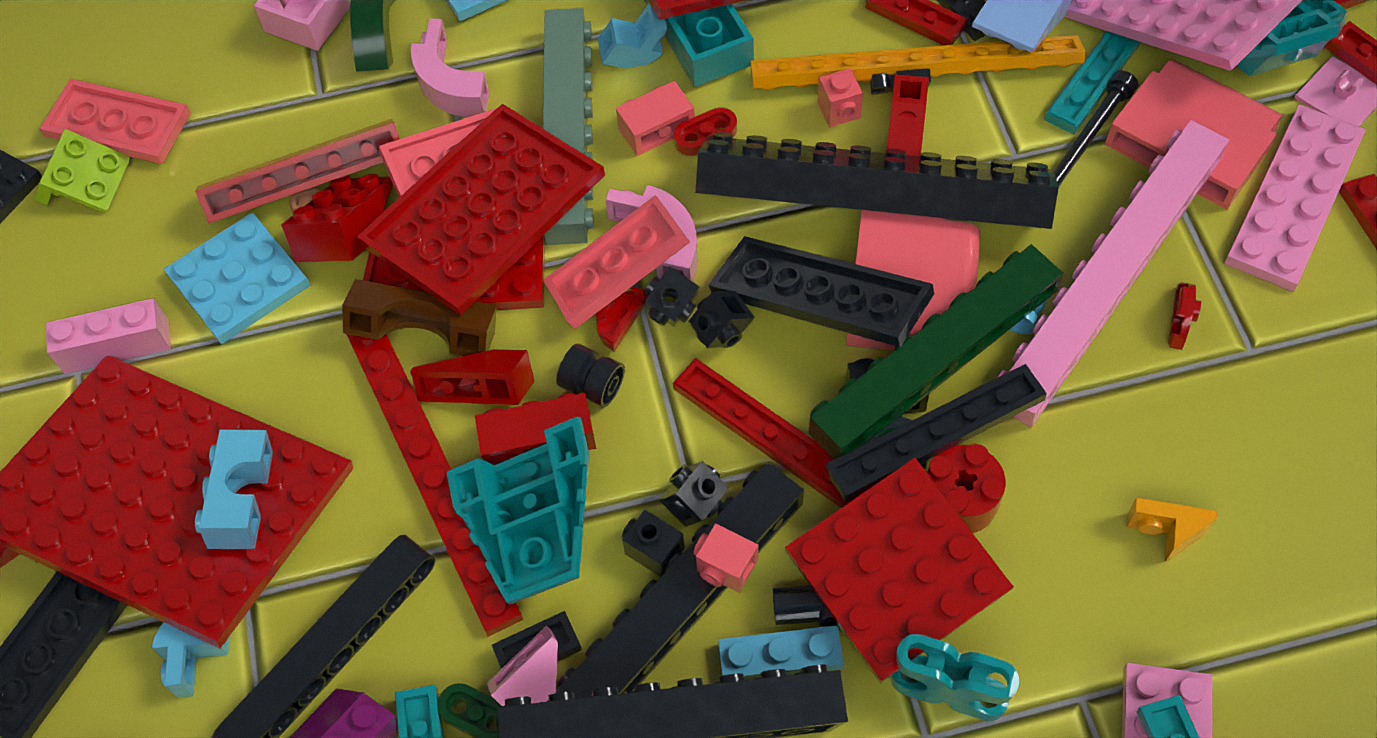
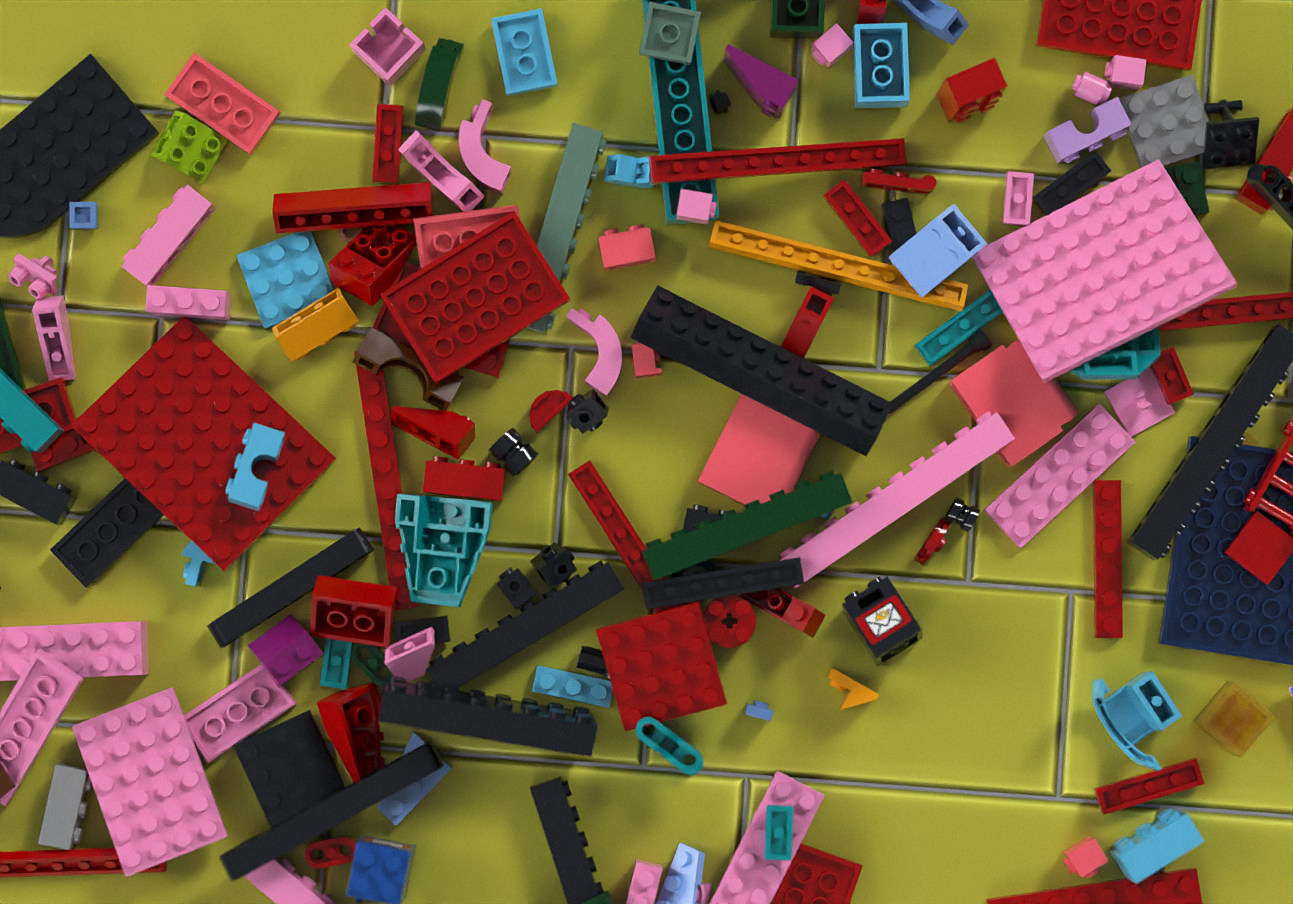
camera: 10 degrees right, 25 degrees up
coral plate [543,195,690,329] -> none
red plate [674,107,737,156] -> none
black brick [688,291,755,348] -> none
coral brick [693,523,758,593] -> none
black plate [708,236,935,347] -> none
coral brick [818,68,863,128] -> none
none -> bright pink brick [122,184,216,286]
none -> light orange brick [271,287,359,362]
none -> red brick [310,575,397,648]
none -> red plate [372,104,404,184]
none -> bright pink arch [398,131,485,212]
none -> coral brick [632,341,662,378]
none -> bright pink brick [676,189,717,224]
none -> red slope [739,588,826,638]
none -> medium blue plate [744,700,773,721]
none -> black container [842,576,922,667]
none -> black wheel [944,497,980,532]

